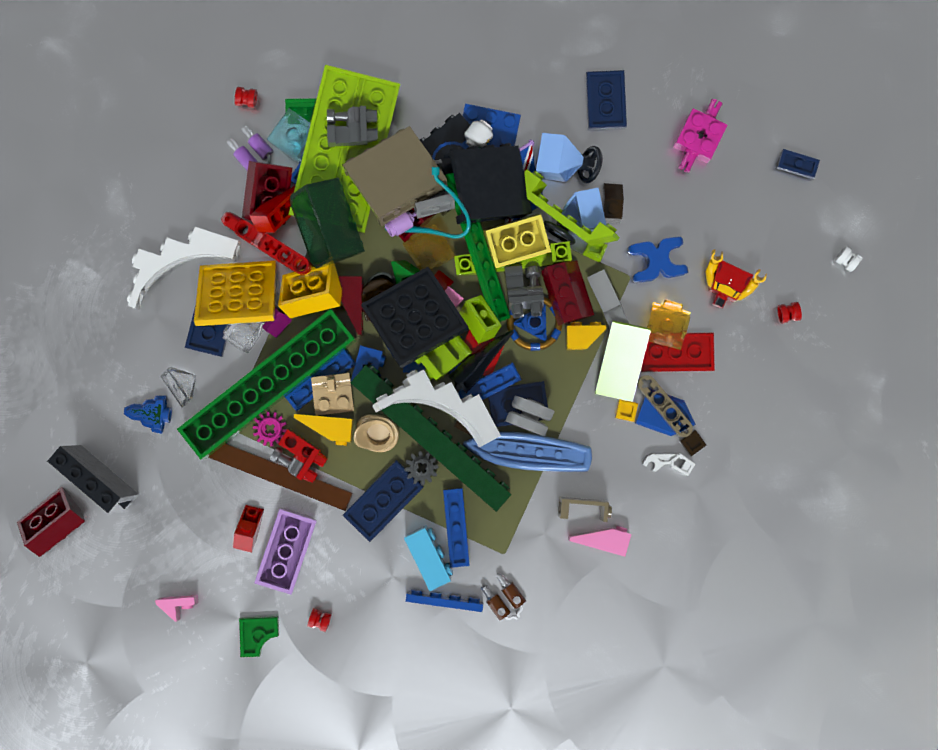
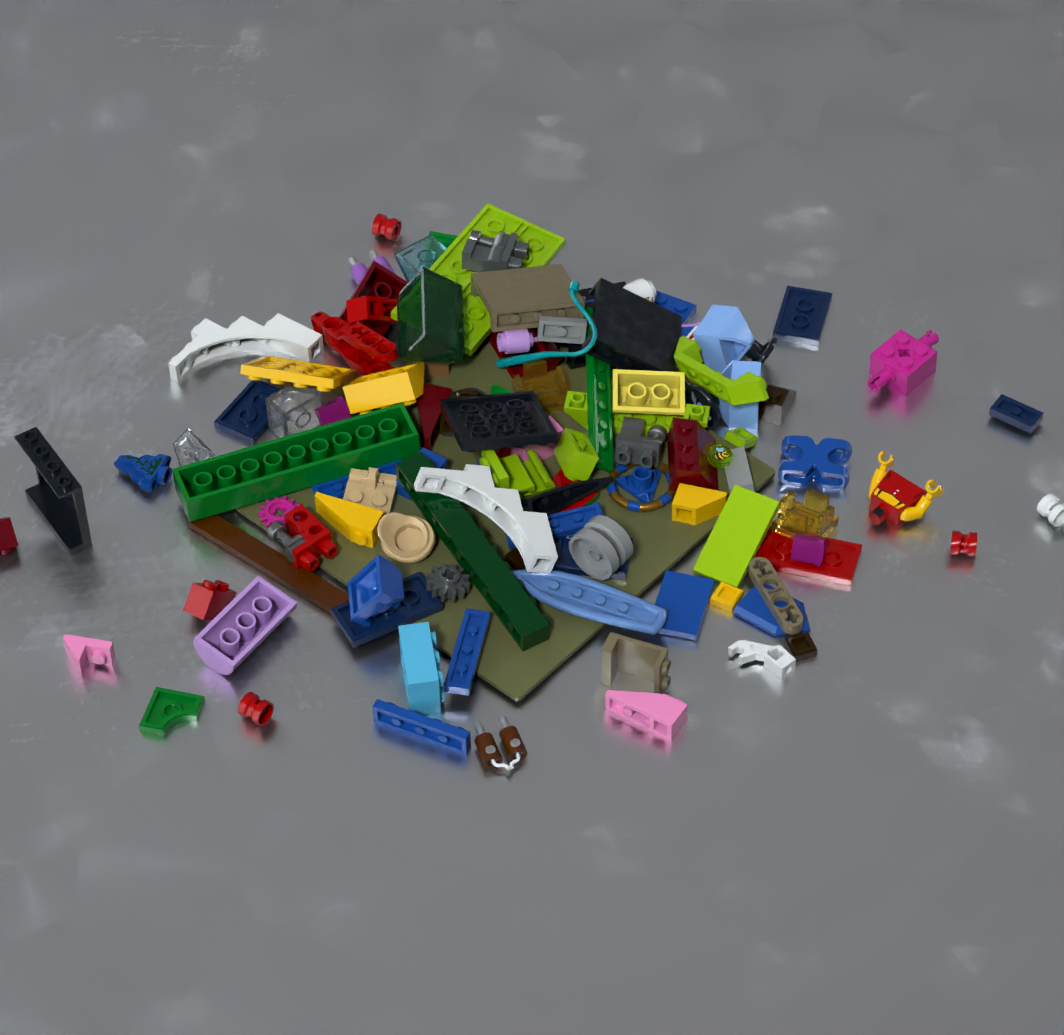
camera: 15 degrees right, 40 degrees down
none -> blue brick [348,555,405,627]
none -> blue tile [655,570,715,641]
none -> clear neon green tile [707,444,733,468]
none -> magenta tile [791,533,829,567]

